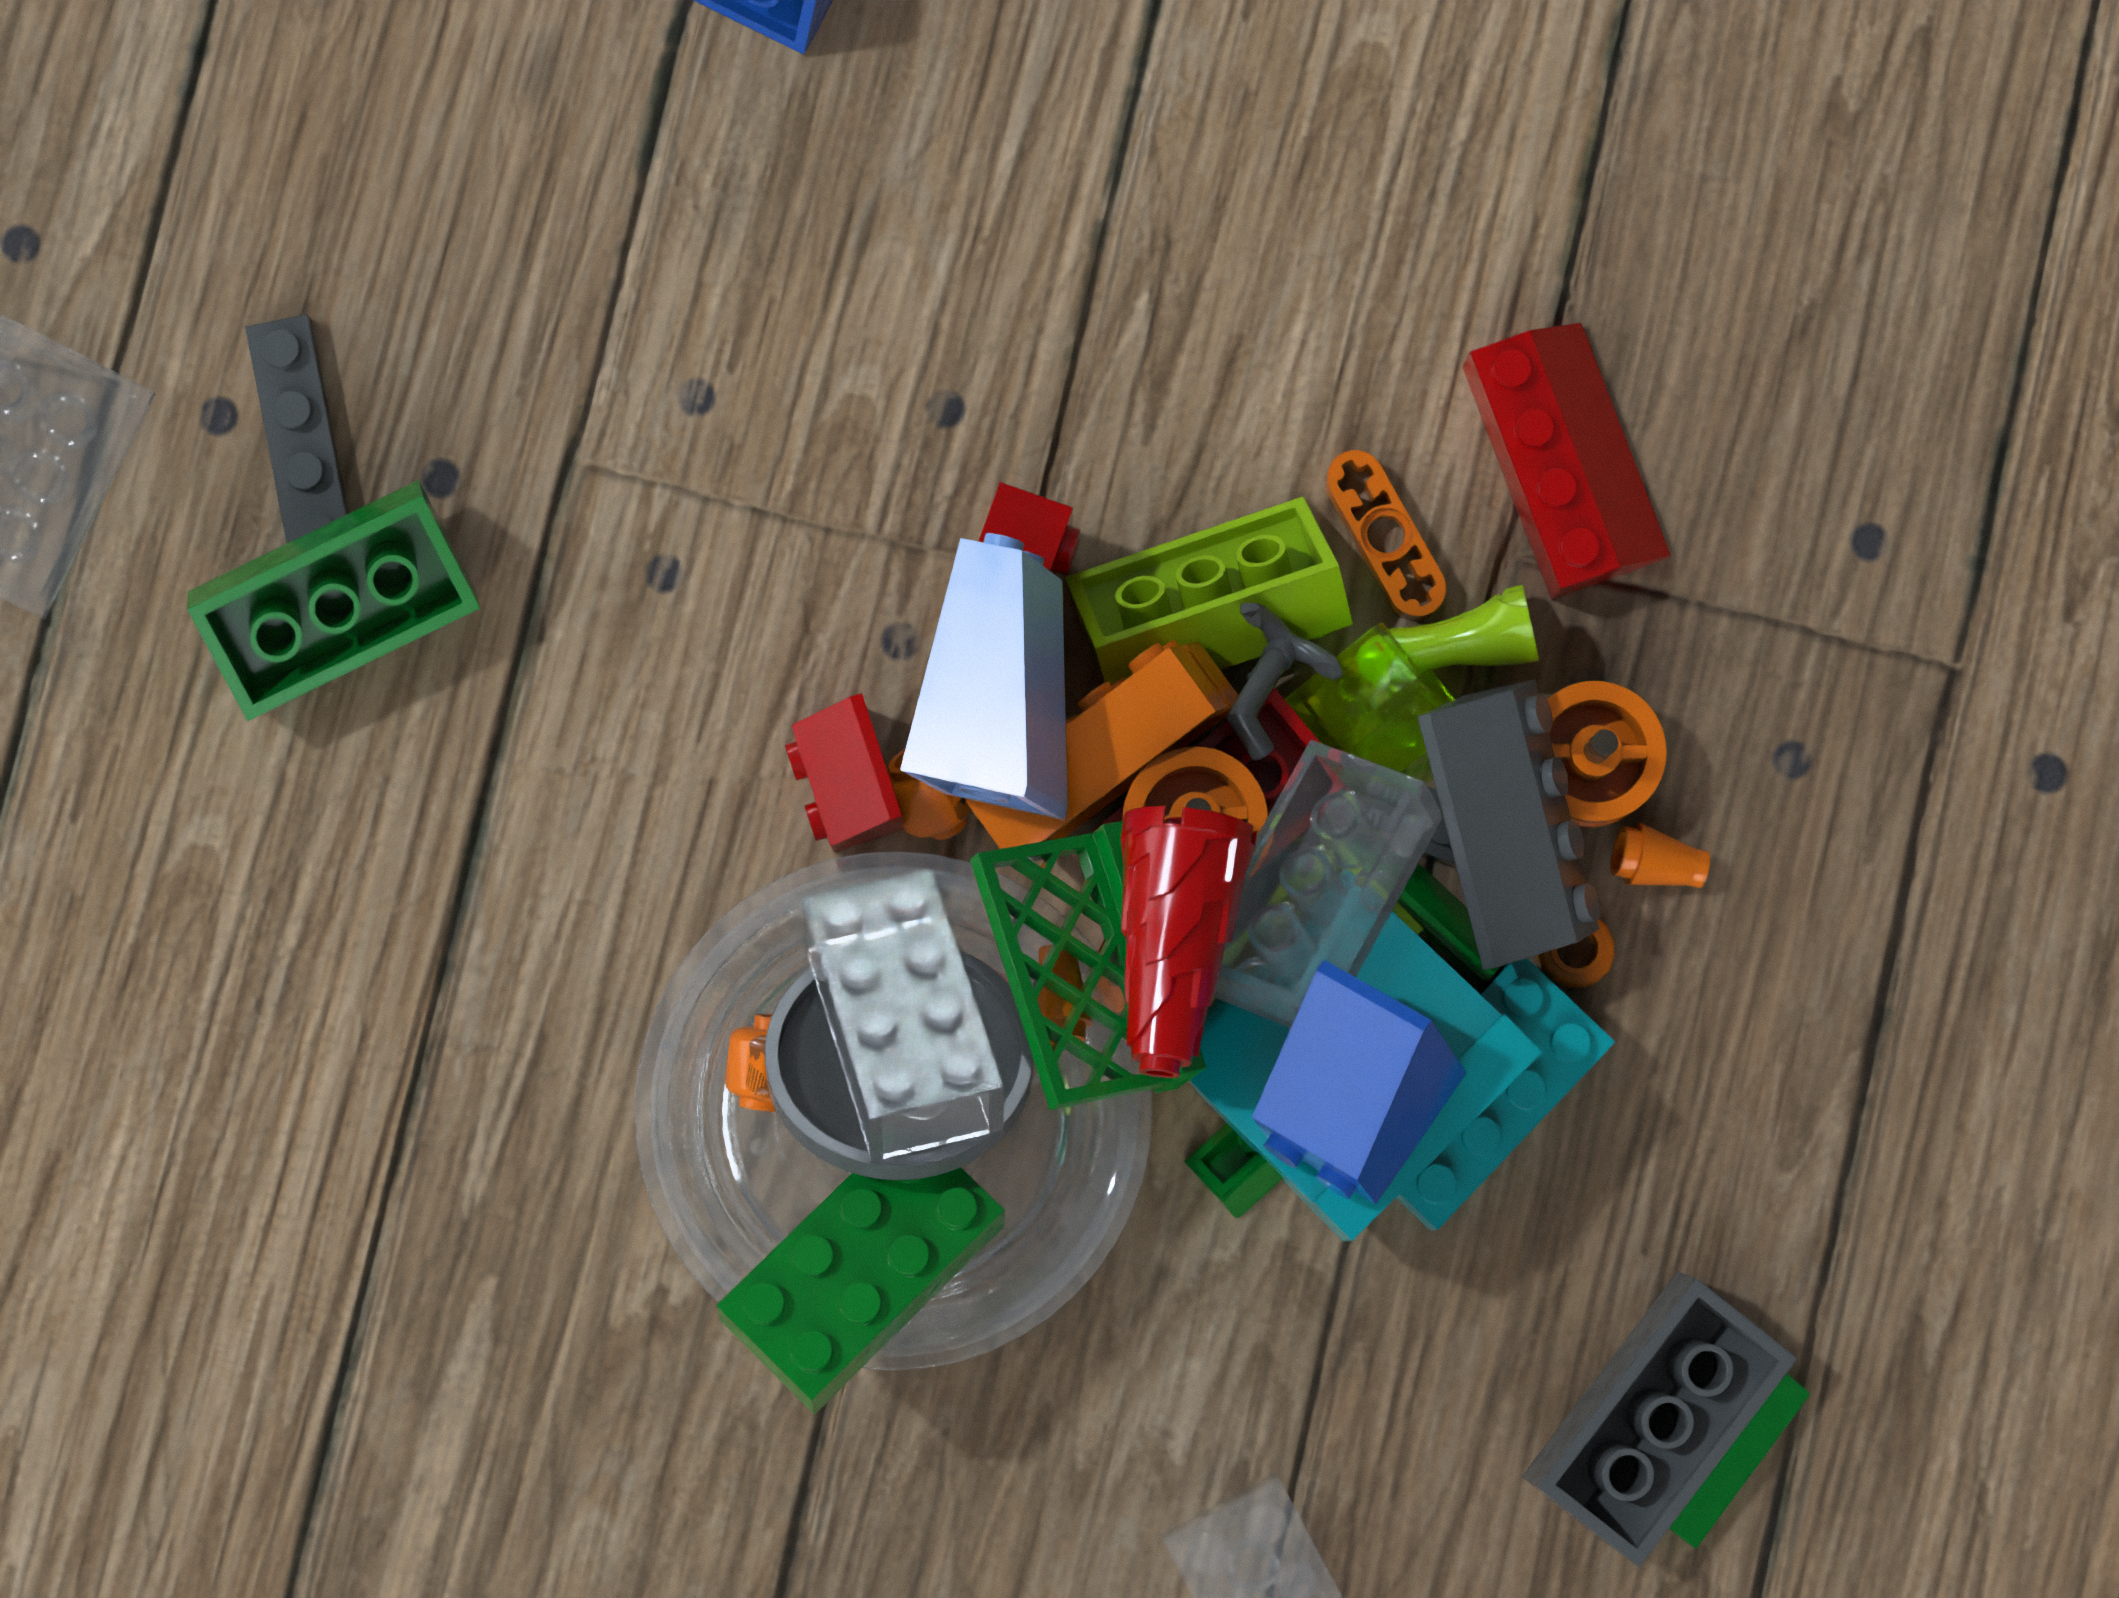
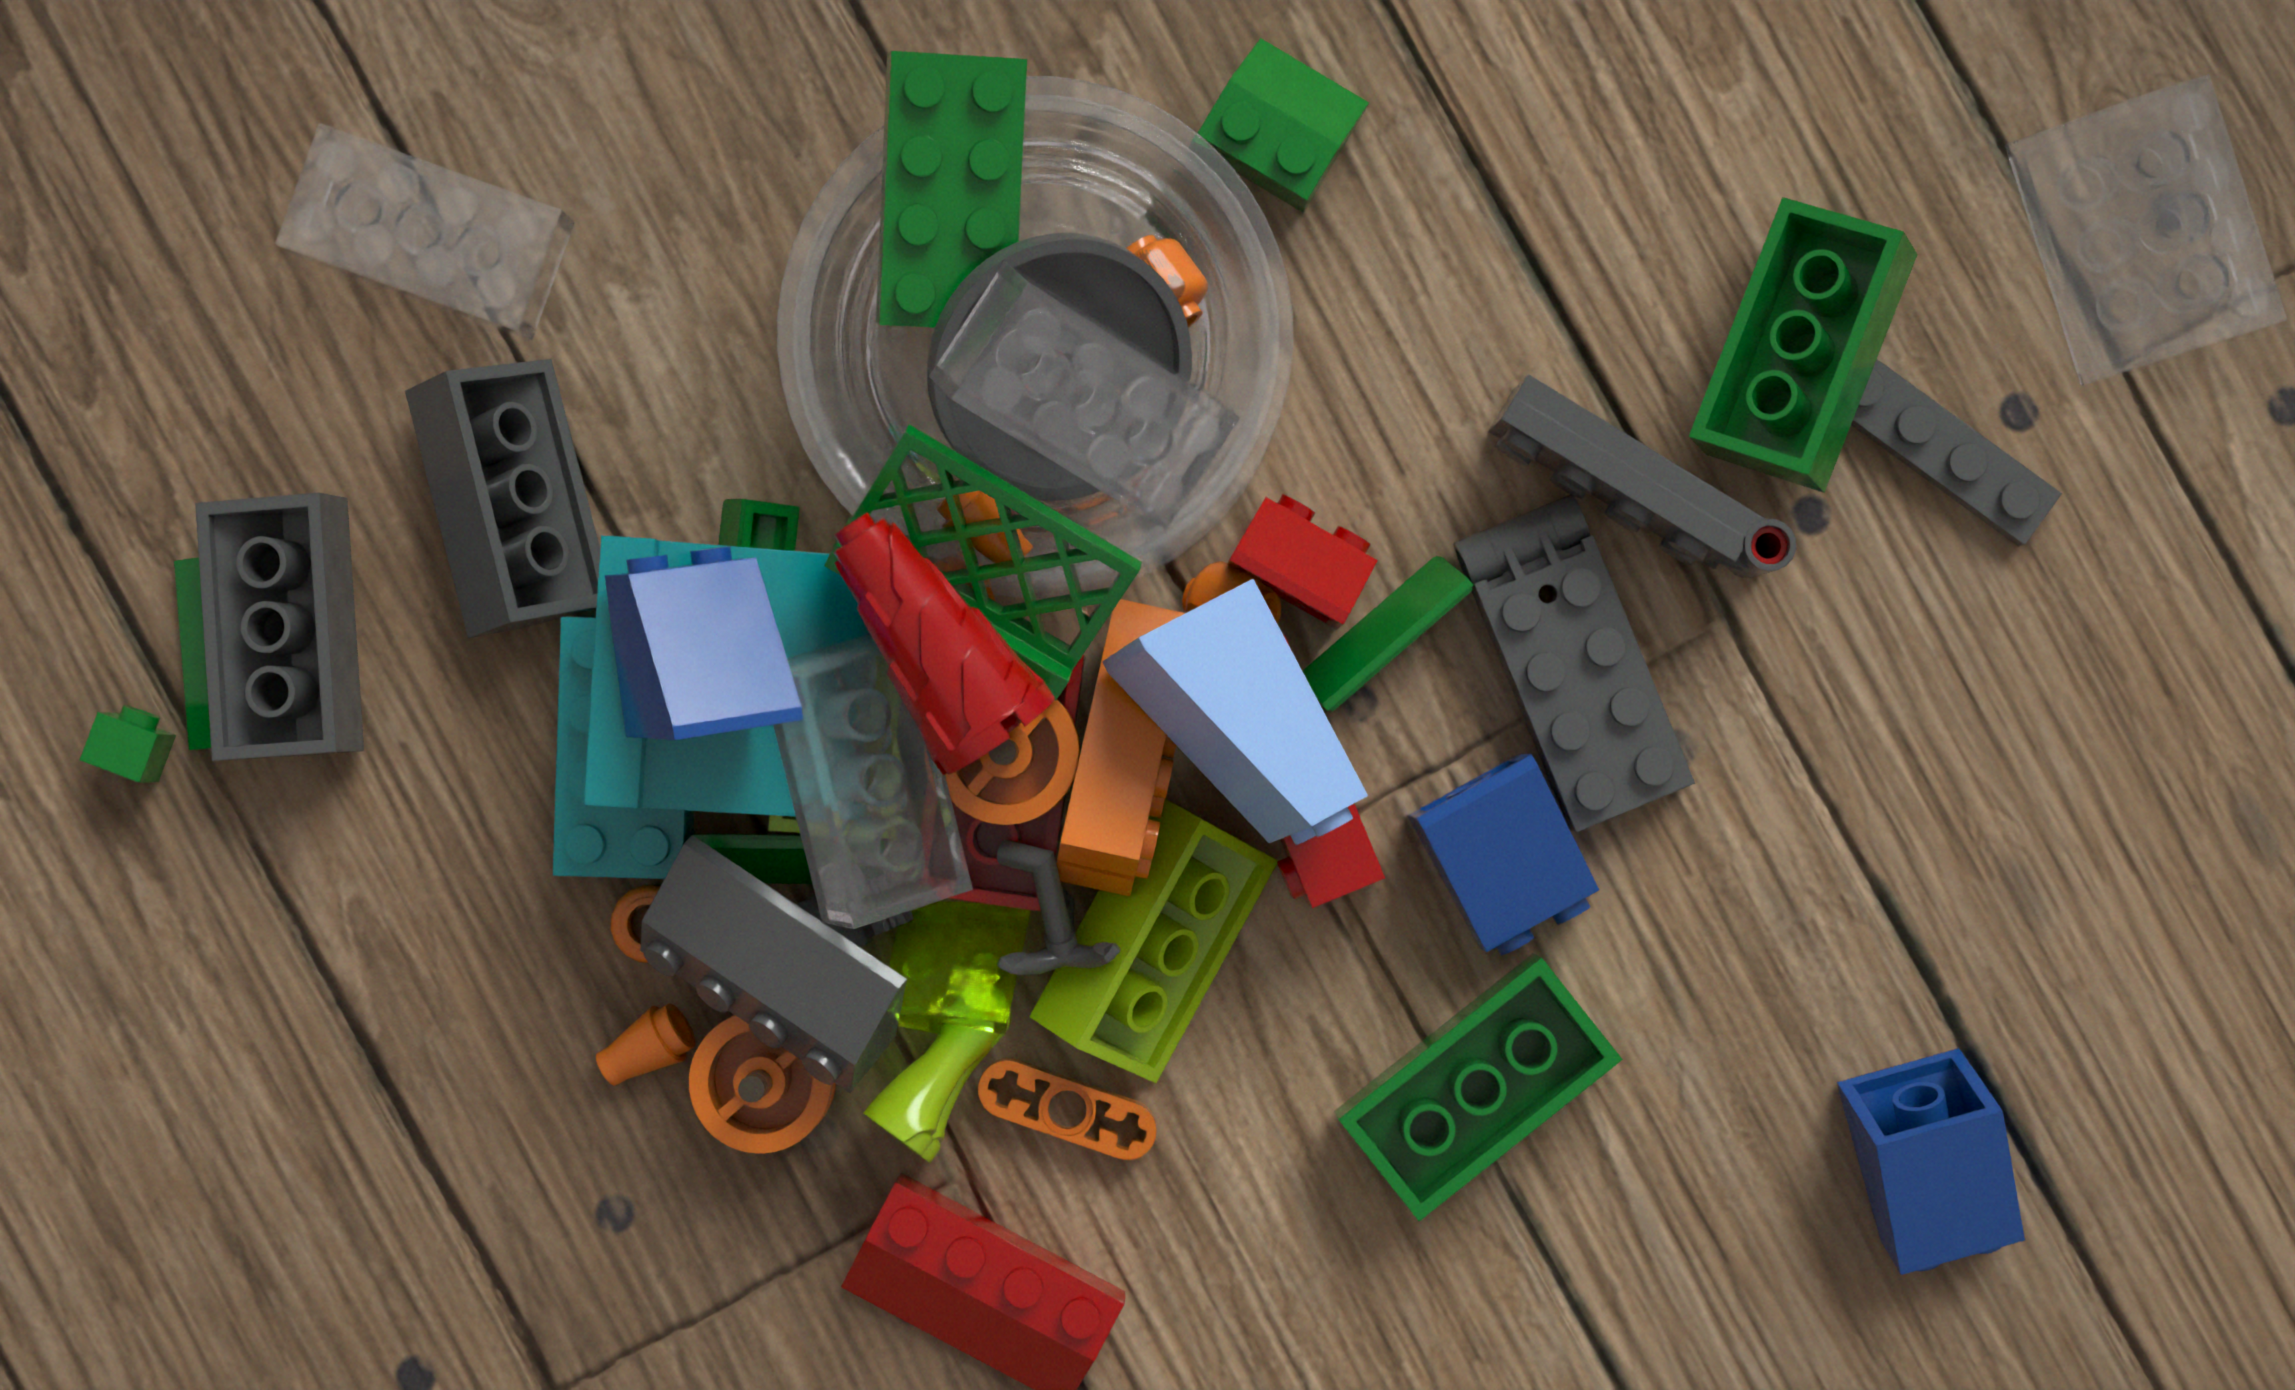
camera: 145 degrees right, 5 degrees up
none -> green plate [79,705,176,783]
none -> dark grey slope [405,359,600,638]
none -> green slope [1196,38,1369,213]
none -> green slope [1302,556,1473,713]
none -> green brick [1334,953,1623,1221]
none -> blue slope [1407,754,1599,956]
none -> dark grey hinge [1453,494,1695,832]
none -> dark grey hinge [1488,374,1796,578]

